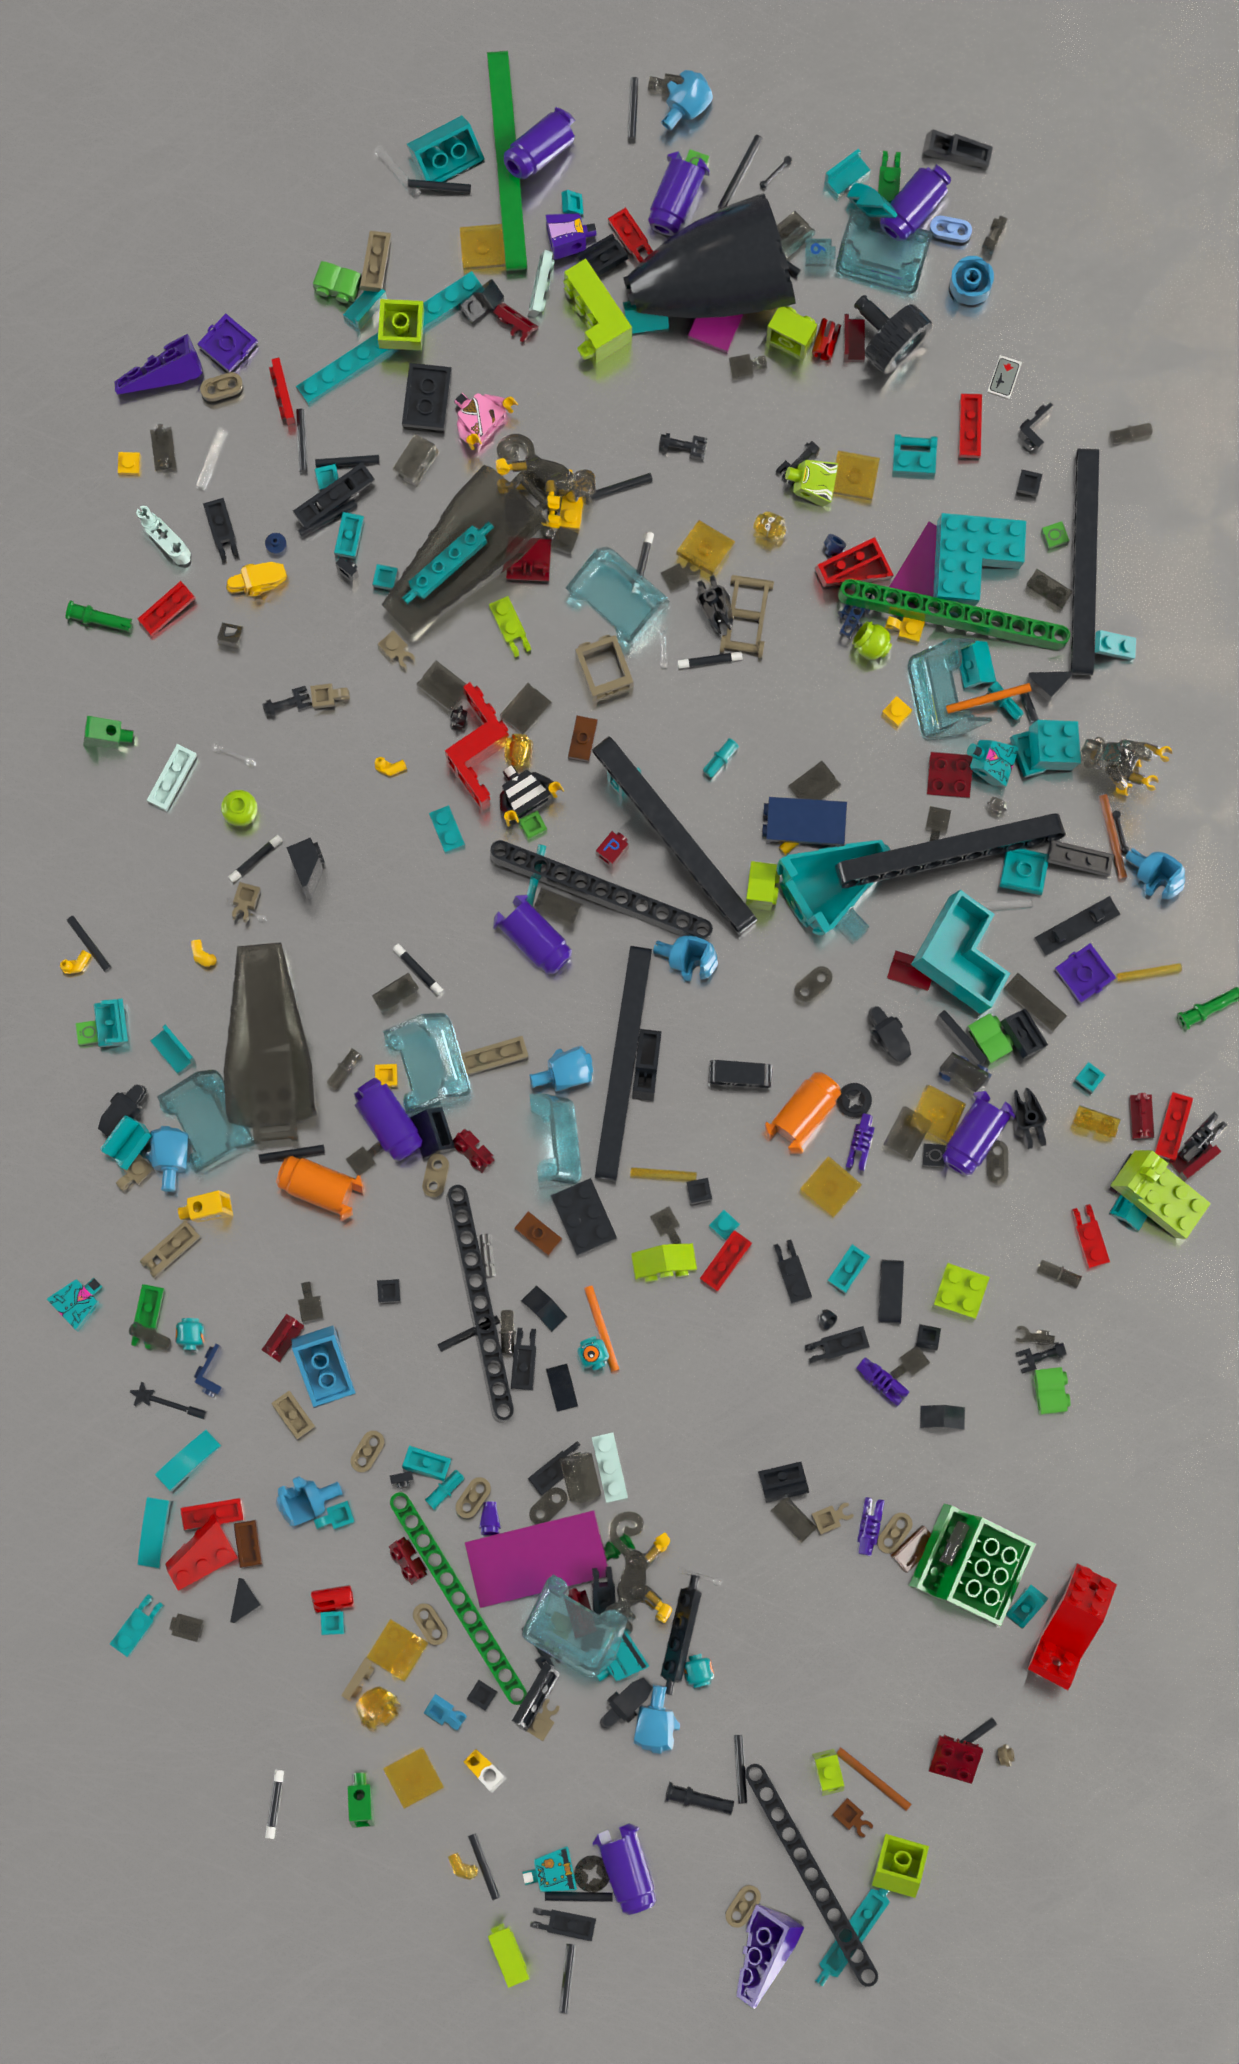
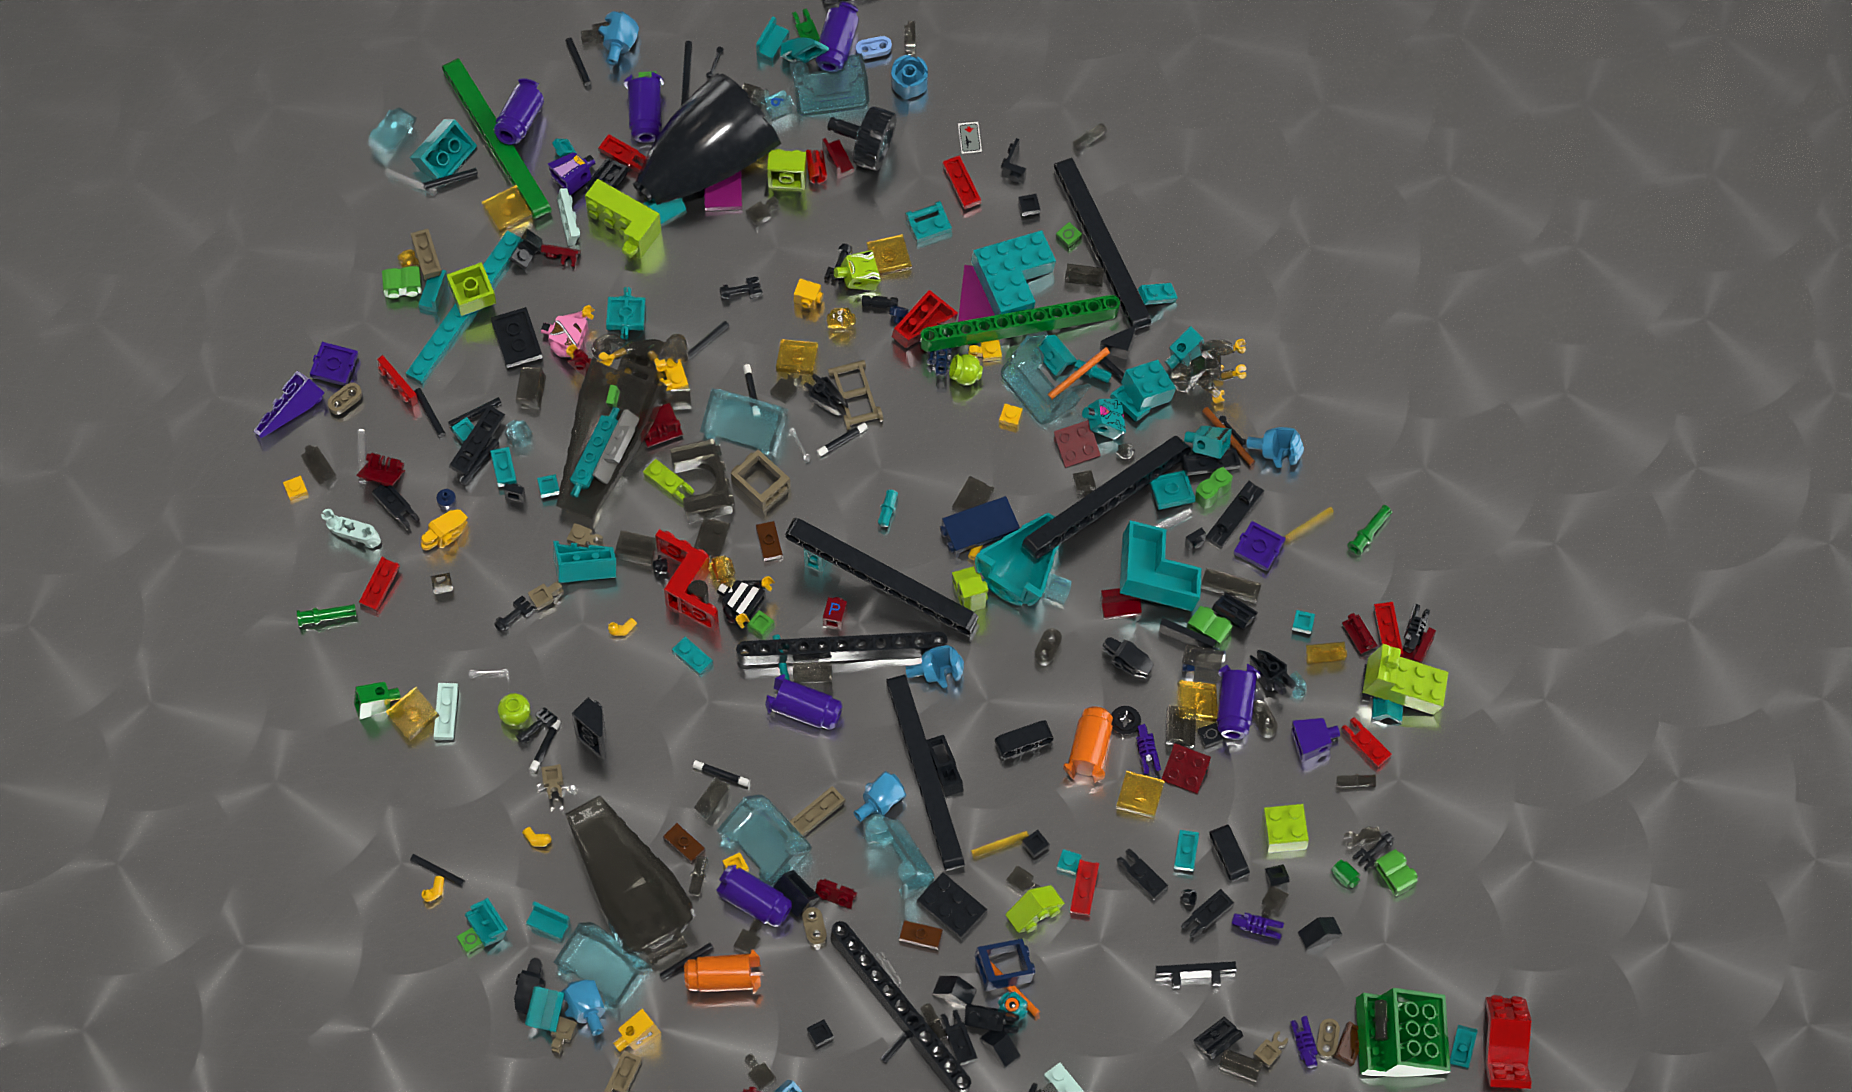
camera: 25 degrees left, 15 degrees down
none -> dark red hinge [356,453,405,486]
none -> clear light blue brick [368,107,417,155]
none -> clear yellow plate [386,687,440,741]
none -> clear yellow plate [398,250,419,268]
none -> clear light blue head [505,419,533,449]
none -> black hinge [516,707,558,744]
none -> teal wedge [553,541,616,583]
none -> dark red hinge [567,349,605,381]
none -> light grey bracket [593,410,639,484]
none -> teal plate [606,287,646,339]
none -> bright green tile [606,385,620,408]
none -> reddish brown plate [663,823,705,864]
none -> clear smoke arch [670,438,735,523]
none -> clear smoke brick [687,580,709,604]
none -> yellow brick [794,279,823,309]
none -> black axle [861,295,898,308]
none -> black hinge [964,1004,1020,1033]
none -> dark blue window [974,938,1035,991]
none -> black hinge [1155,961,1236,988]
none -> dark red hinge [1161,743,1211,794]
none -> teal torso [1164,326,1206,370]
none -> teal torso [1184,426,1232,459]
none -> black plate [1185,527,1206,550]
none -> bright green brick [1195,467,1233,509]
none -> clear light blue arm [1290,671,1307,700]
none -> dark purple torso [1291,718,1340,761]
none -> green brick [1331,859,1360,889]

